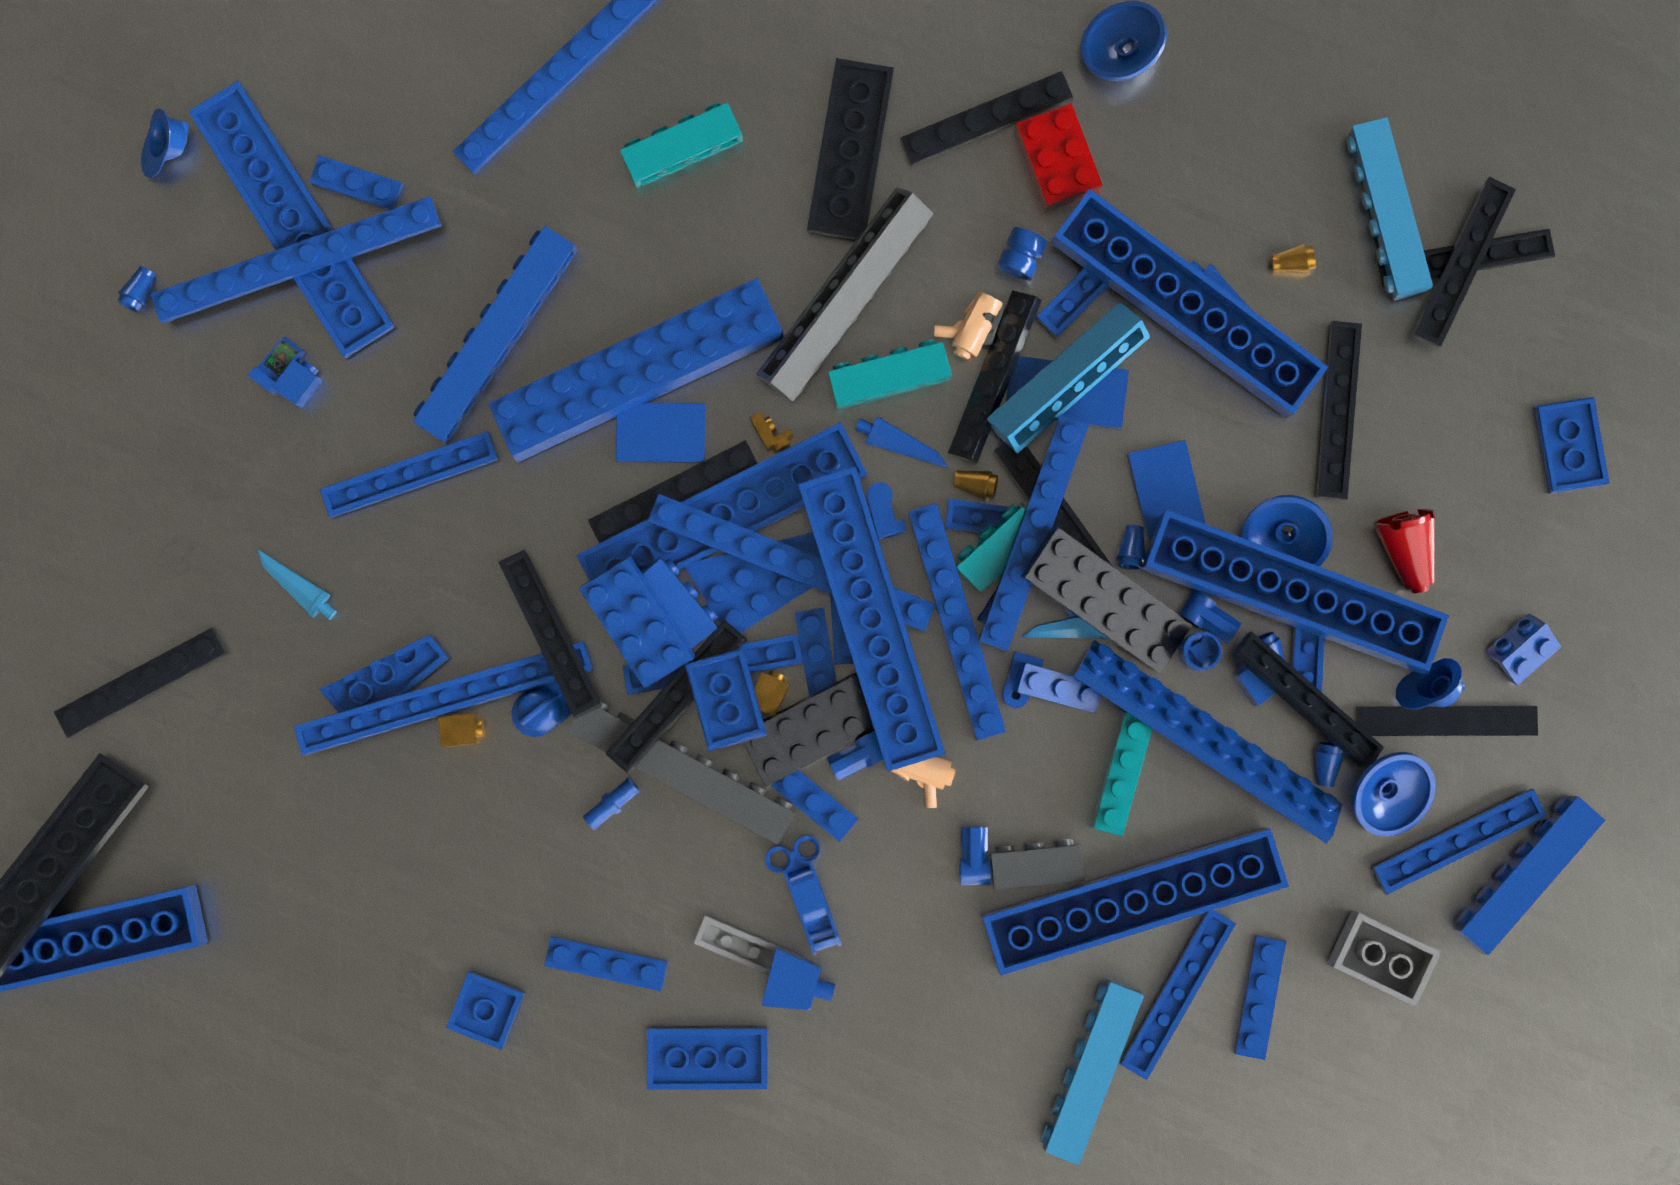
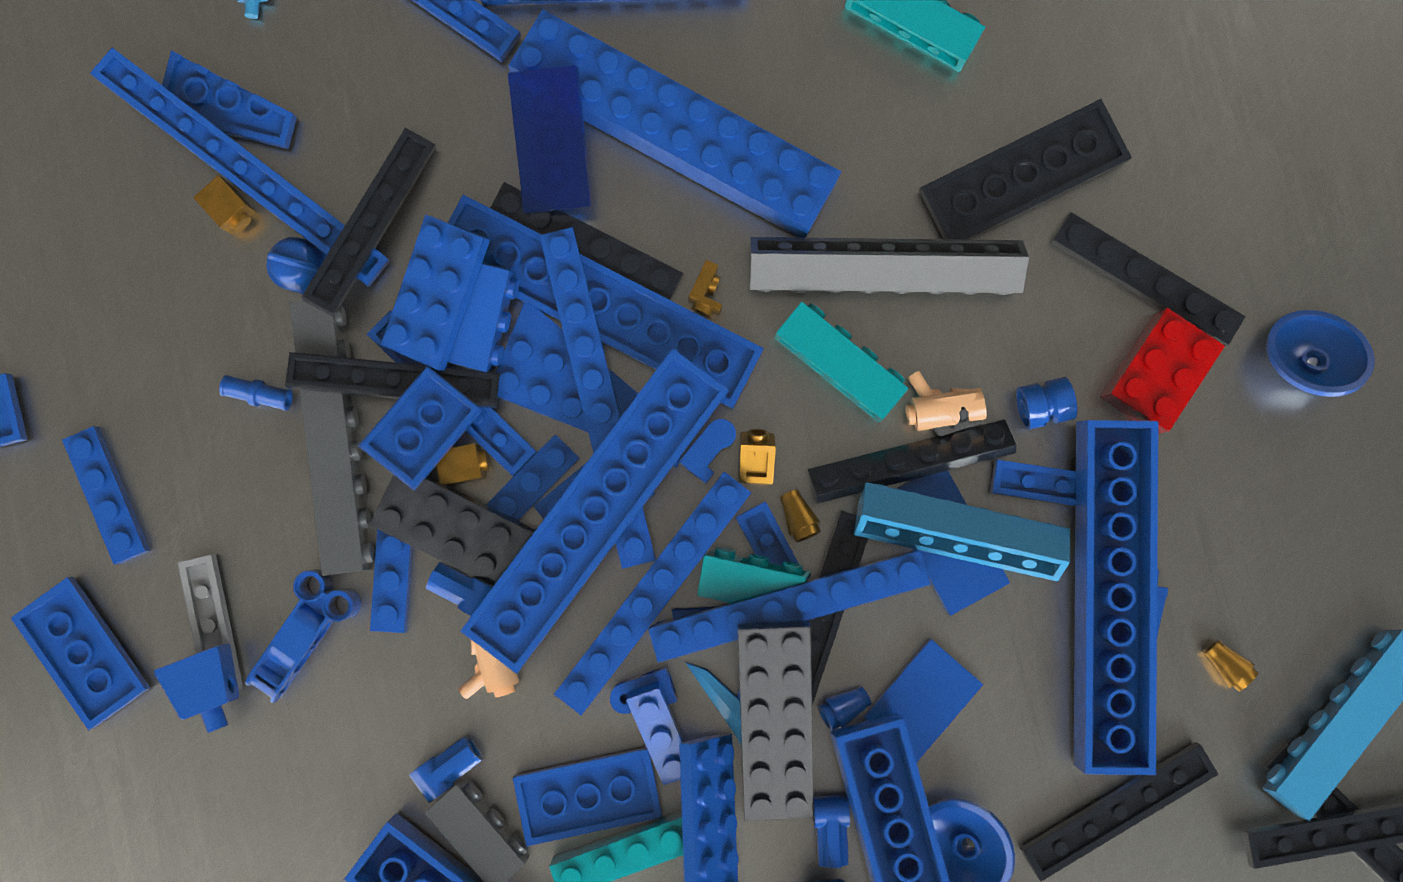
camera: 55 degrees right, 0 degrees up
blue tile [616,403,706,463] -> none
blue bar [855,416,949,469] -> none
blue wheel [1178,632,1222,671] -> none
none -> clear blue tile [508,65,593,213]
none -> blue plate [513,747,663,847]
none -> bracket [739,429,776,484]

